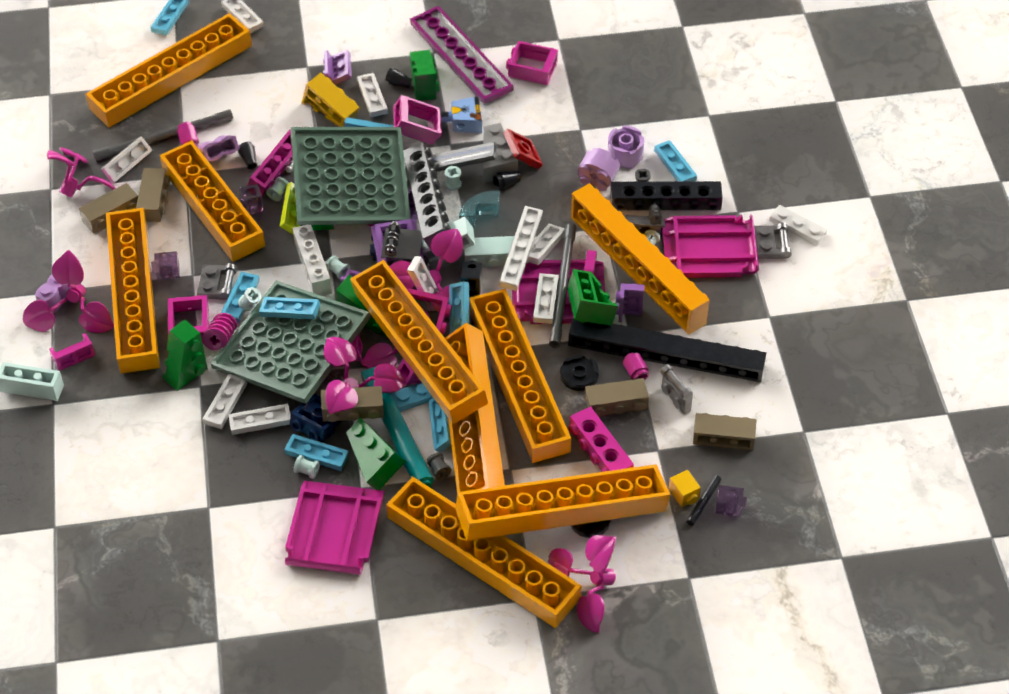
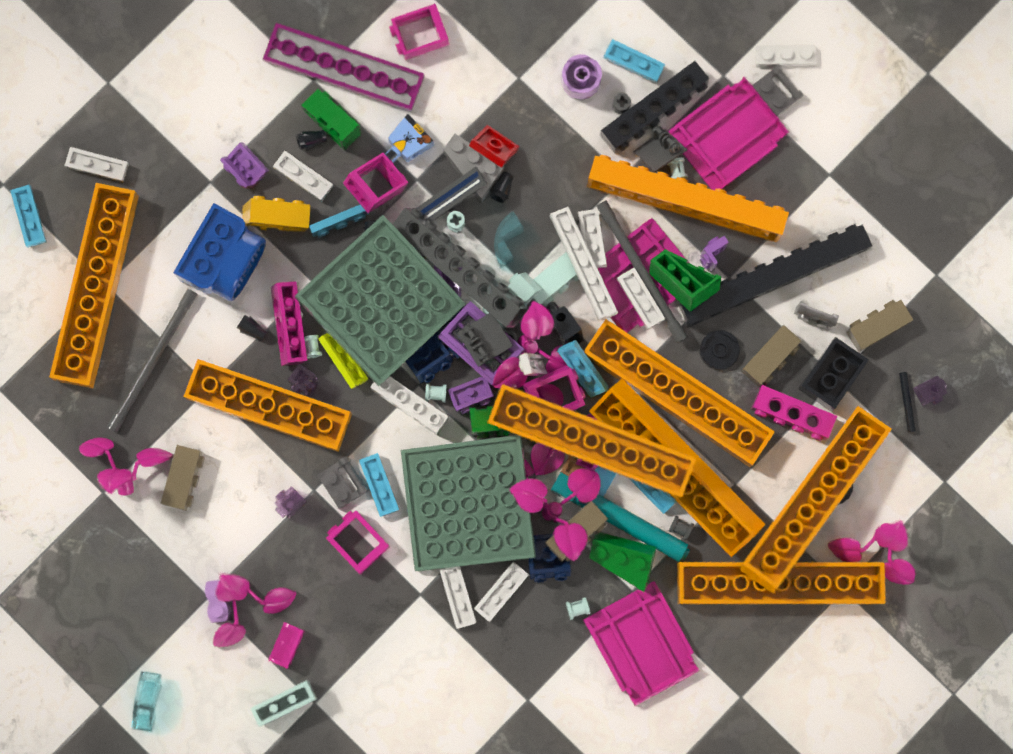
camera: 40 degrees left, 30 degrees up
white plate [101,136,153,183] -> none
light orange brick [106,208,160,374] -> none
dark tan brick [136,168,170,222] -> none
green wedge [162,320,208,391] -> none
dark pink brick [177,122,199,146] -> none
lavender brick [197,135,240,161] -> none
dark pink piece [202,313,237,351] -> none
light aqua bush [238,287,261,311] -> none
medium azure plate [259,297,321,319] -> none
medium azure plate [284,434,349,471] -> none
lavender brick [578,148,620,191] -> none
dark pink beam [584,250,597,274] -> none
dark pink brick [623,353,649,381] -> none
yellow brick [669,470,701,507] -> none
none -> blue brick [173,203,266,301]
none -> dark blue plate [405,334,454,384]
none -> black brick [798,337,869,412]

